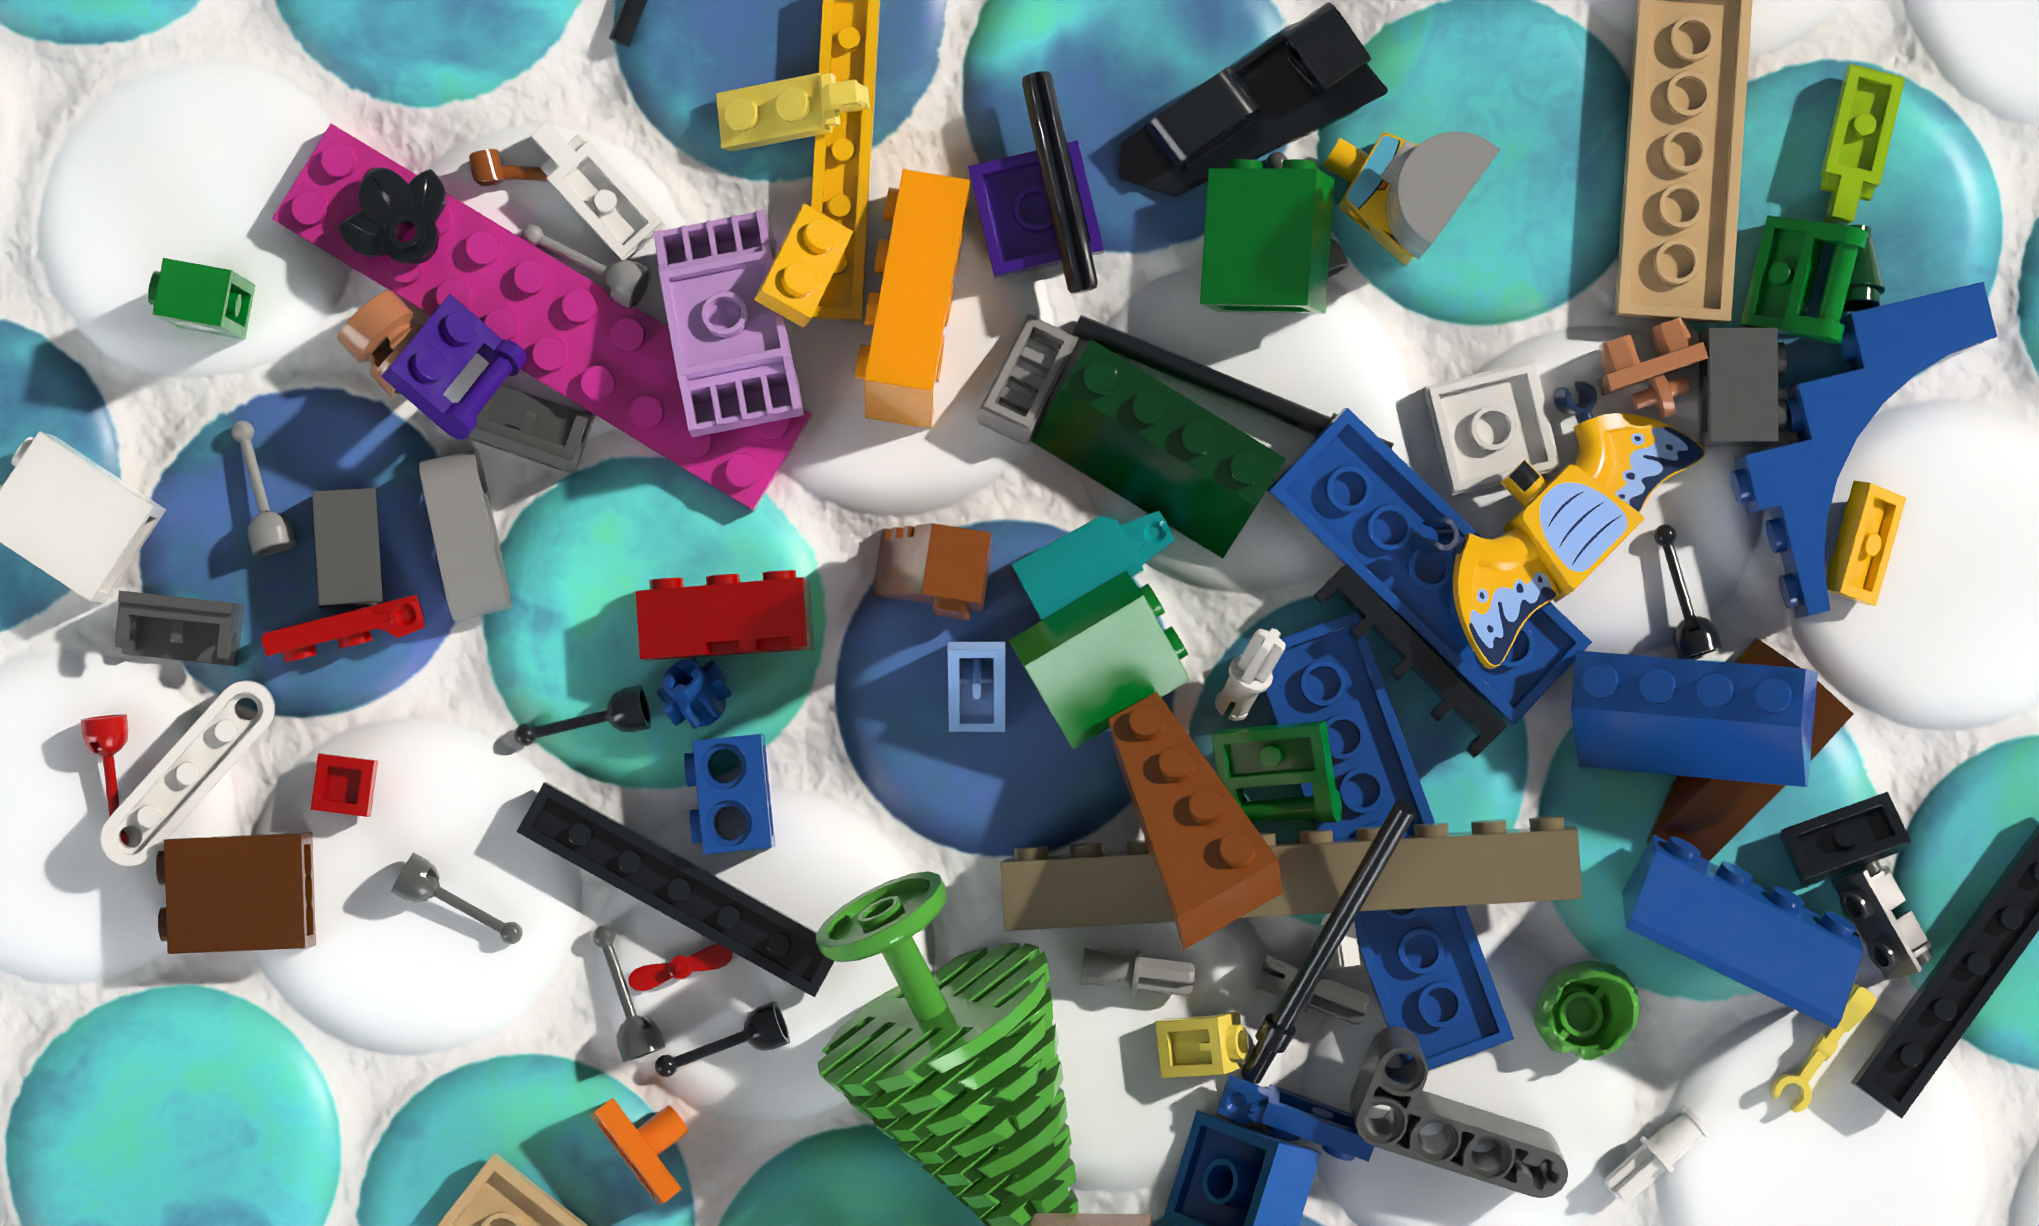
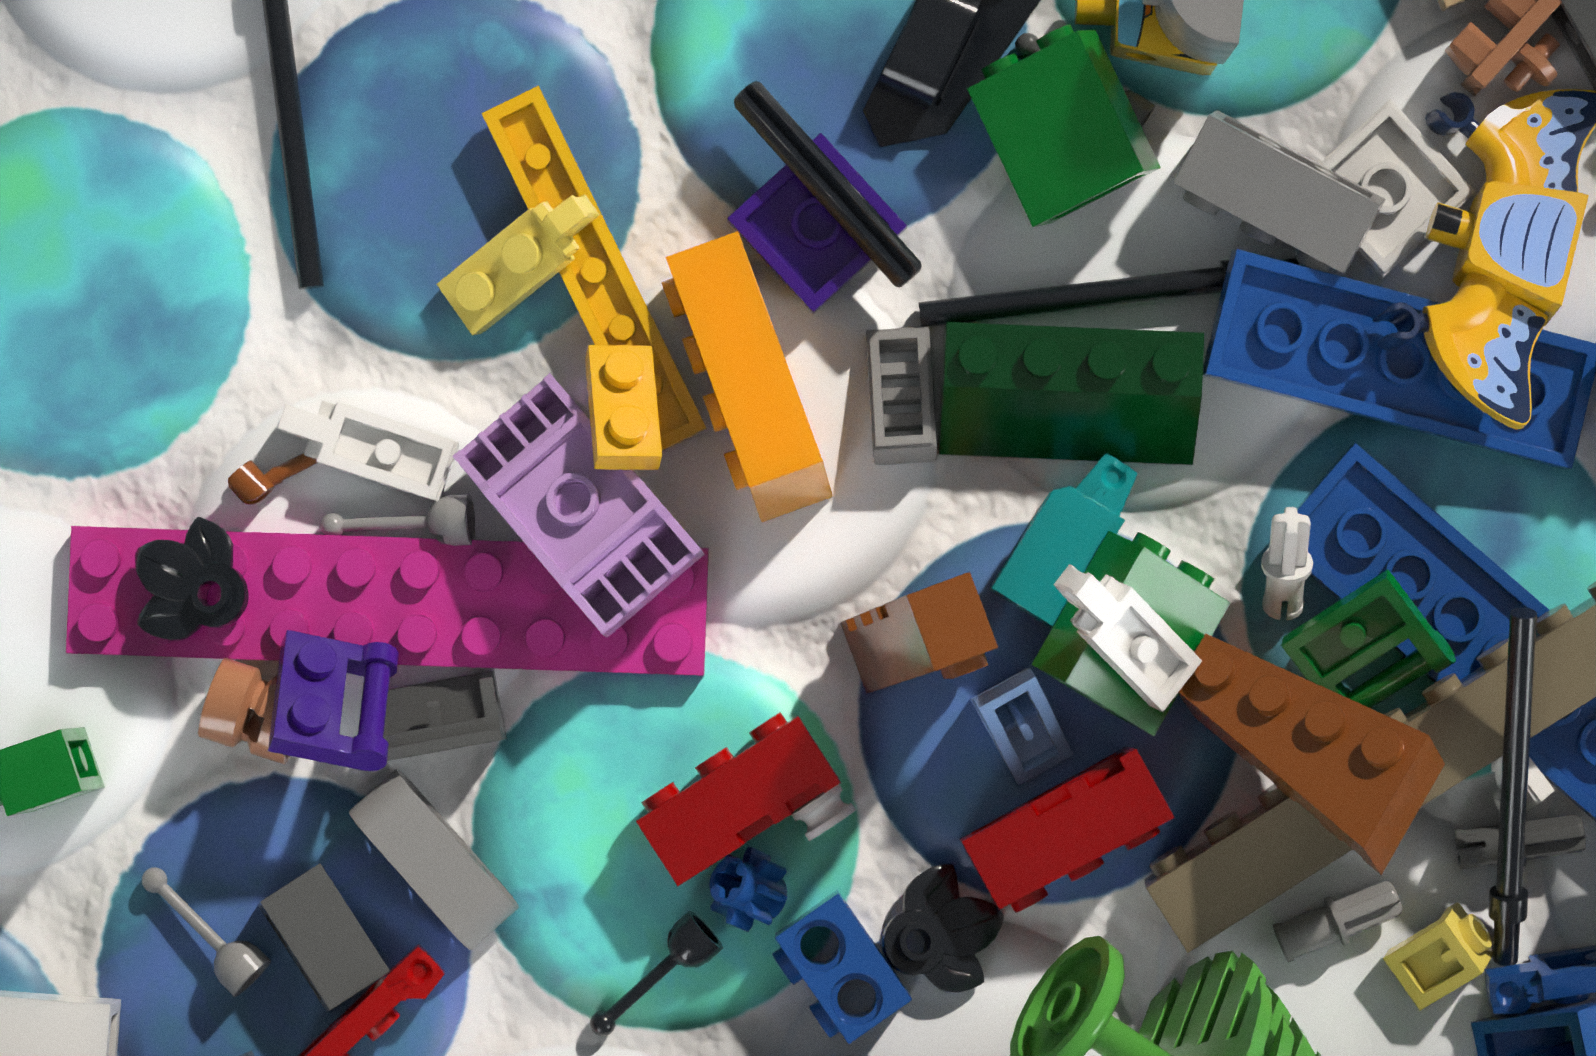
camera: 30 degrees left, 0 degrees up
black hinge [1313,564,1507,758] -> none
none -> white bush [791,784,856,841]
none -> black plate [882,864,1004,993]
none -> red wedge [959,746,1175,913]
none -> white hinge [1053,564,1202,712]
none -> light grey brick [1173,110,1386,274]

